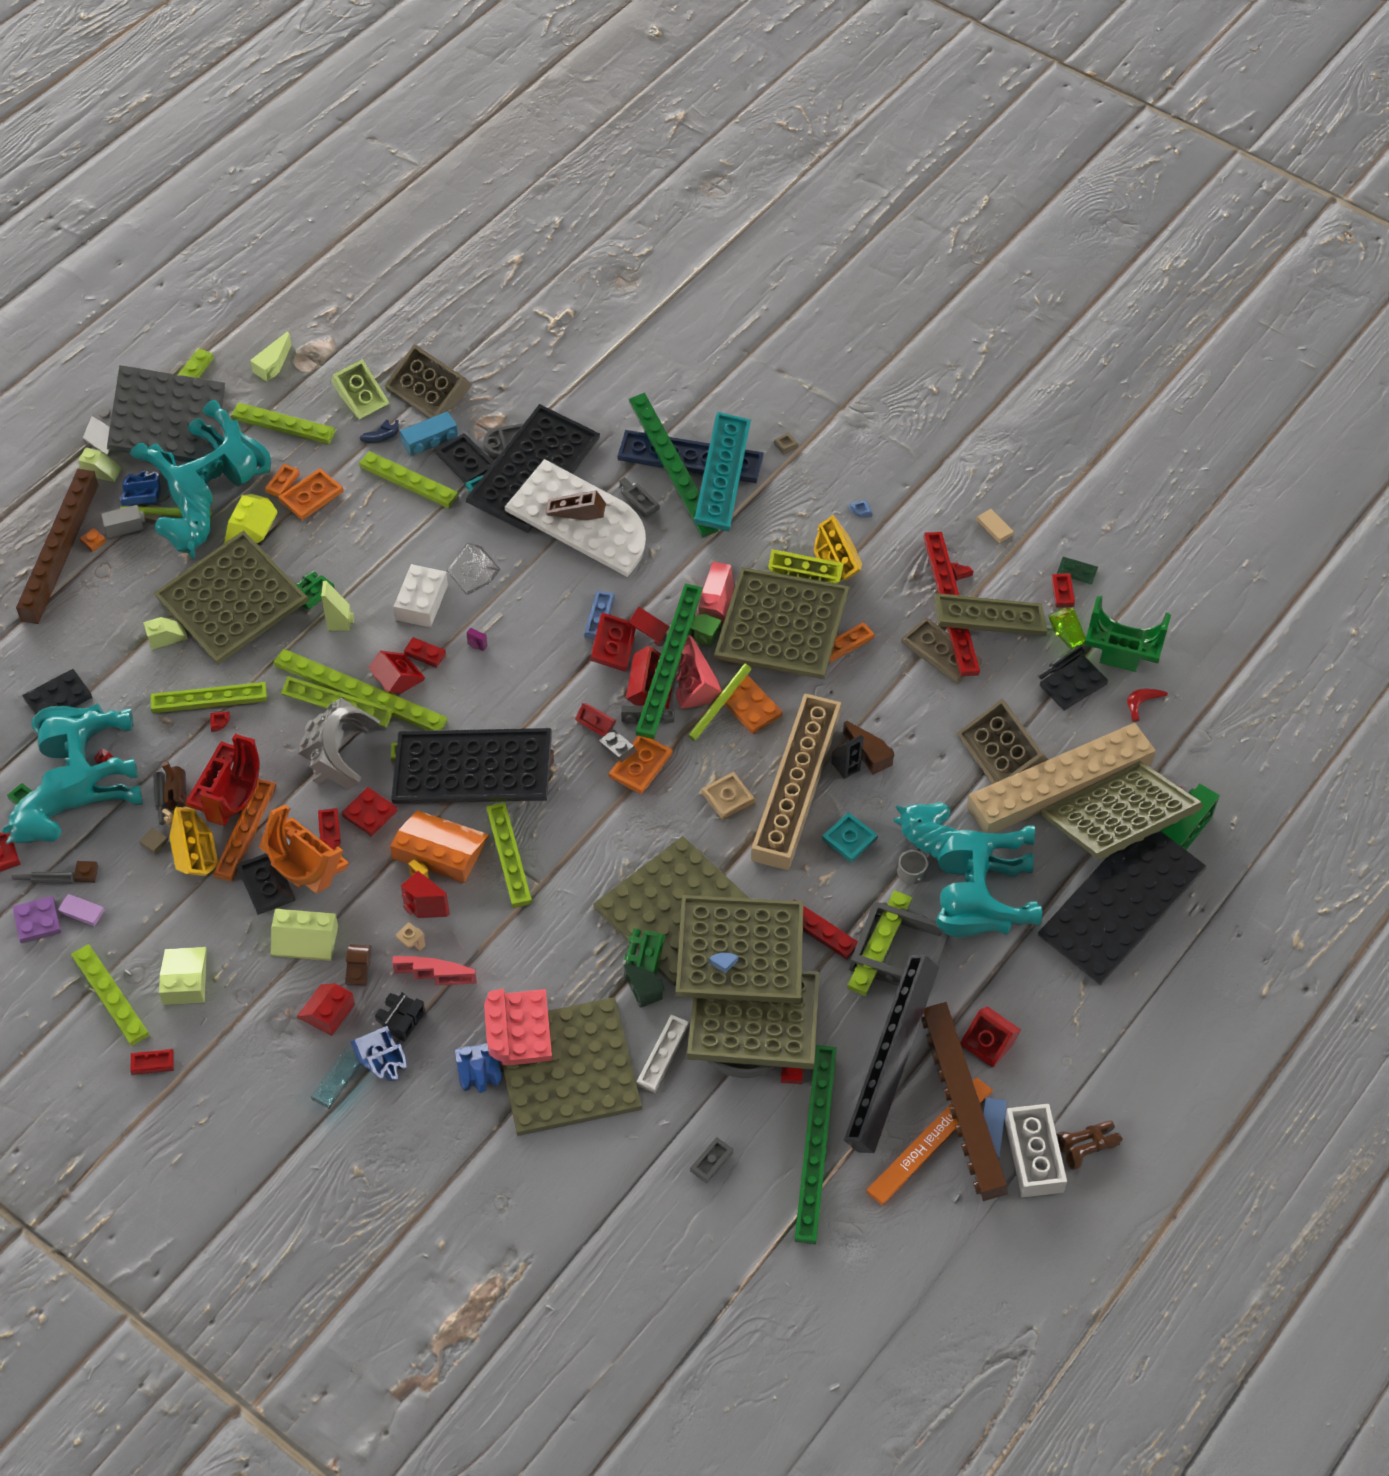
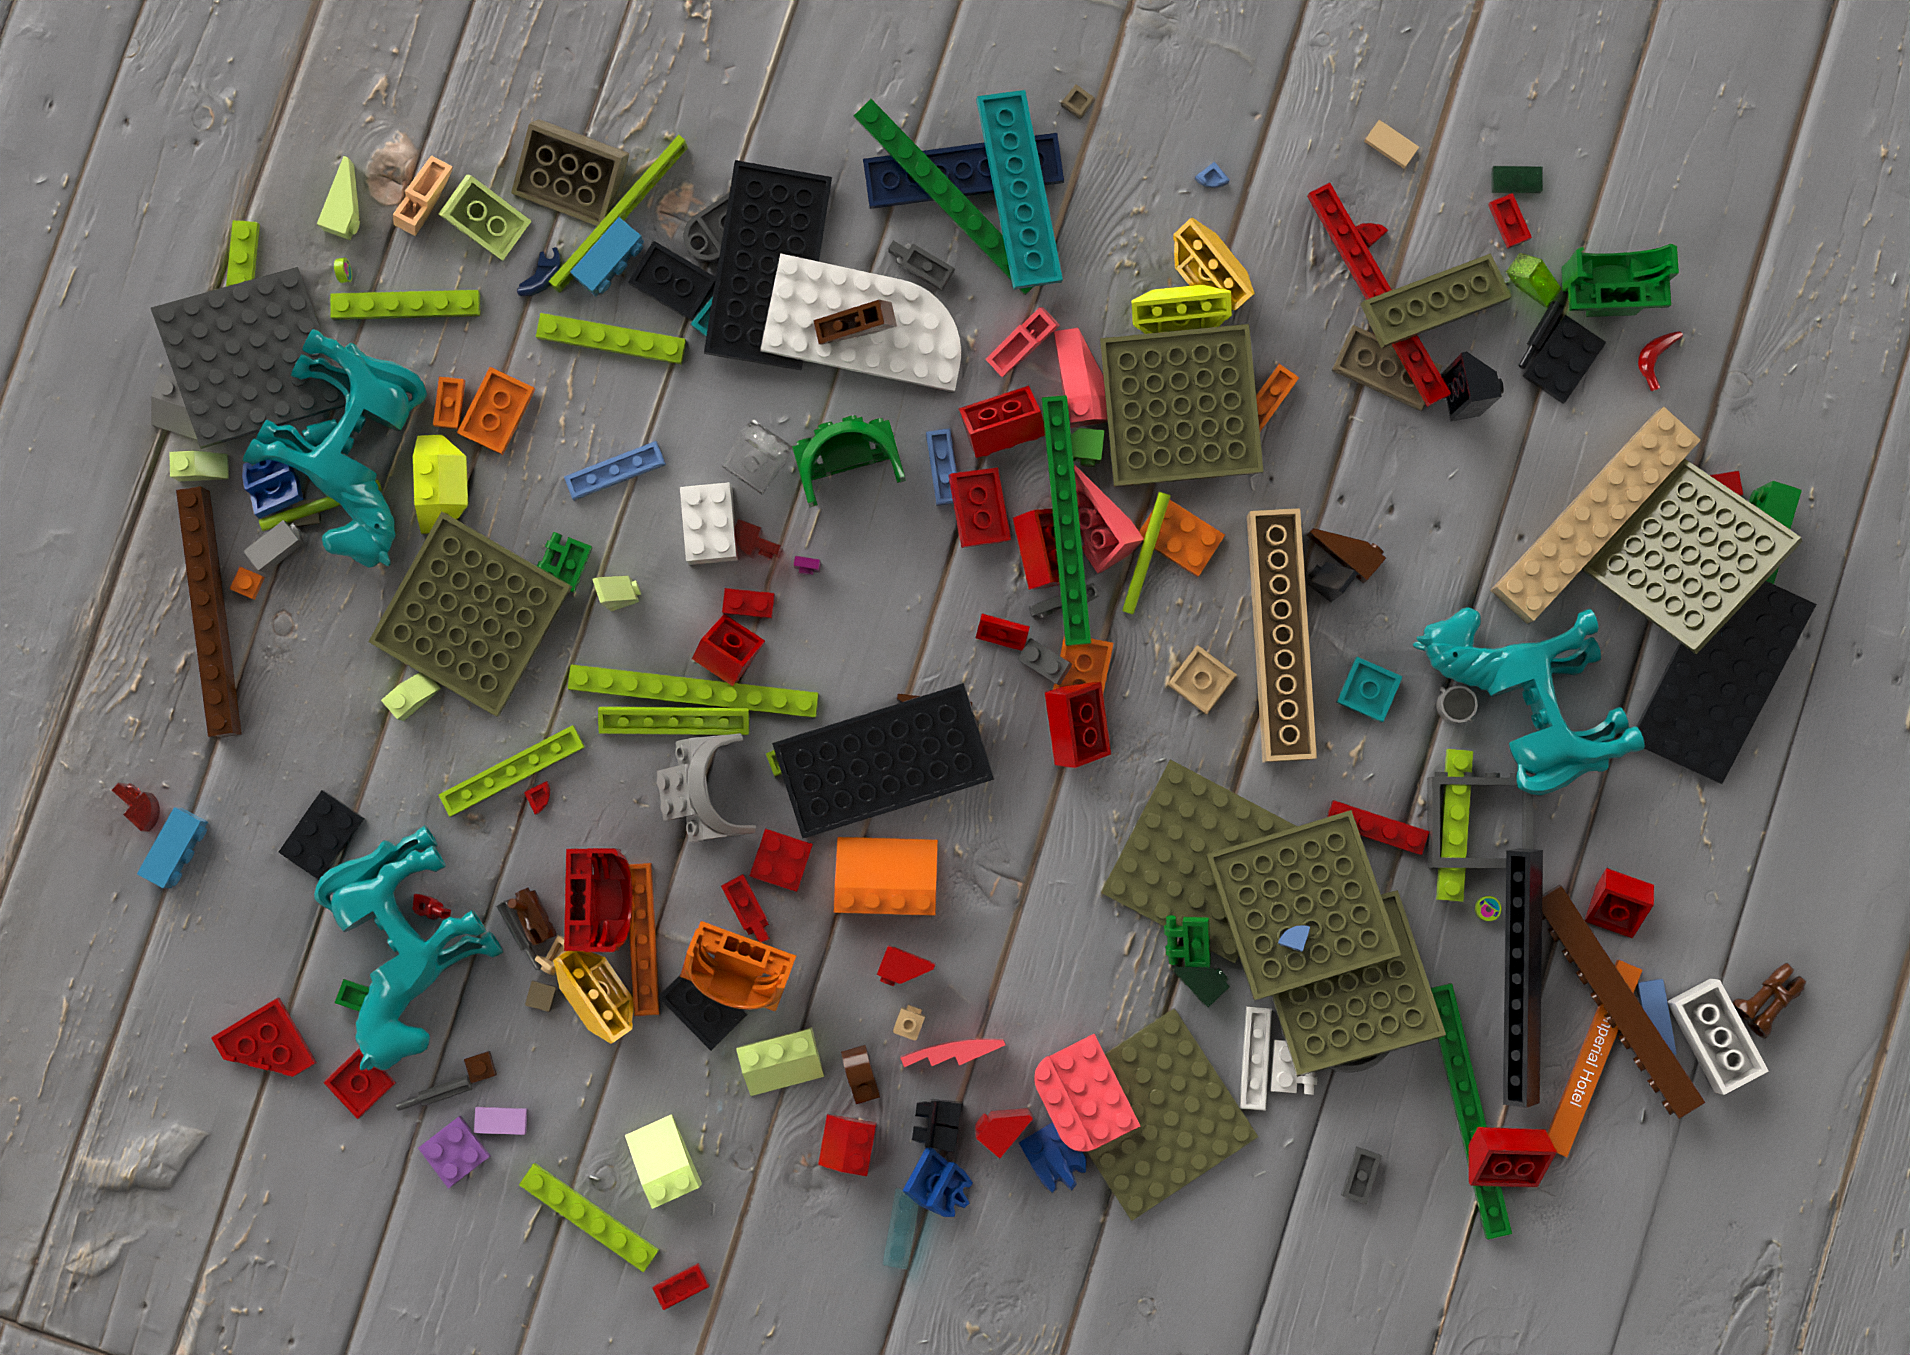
camera: 20 degrees left, 30 degrees up
yellow plate [408,859,429,879] -> none
lime plate [486,802,532,908] -> none
red hinge [626,606,670,645] -> none
dark tan slope [957,698,1049,784] -> none
none -> lime tile [334,257,352,283]
none -> light nougat slope [393,155,453,236]
none -> lime tile [549,134,688,293]
none -> medium blue tile [564,441,666,501]
none -> clear red brick [735,519,783,560]
none -> green piece [792,415,906,508]
none -> red slope [959,385,1045,458]
none -> red slope [975,1108,1033,1159]
none -> coral slope [985,307,1060,377]
none -> red slope [1045,682,1111,768]
none -> white plate [1270,1039,1318,1095]
none -> black slope [1441,351,1504,421]
none -> red slope [1469,1127,1557,1187]
none -> tile [1475,896,1502,921]

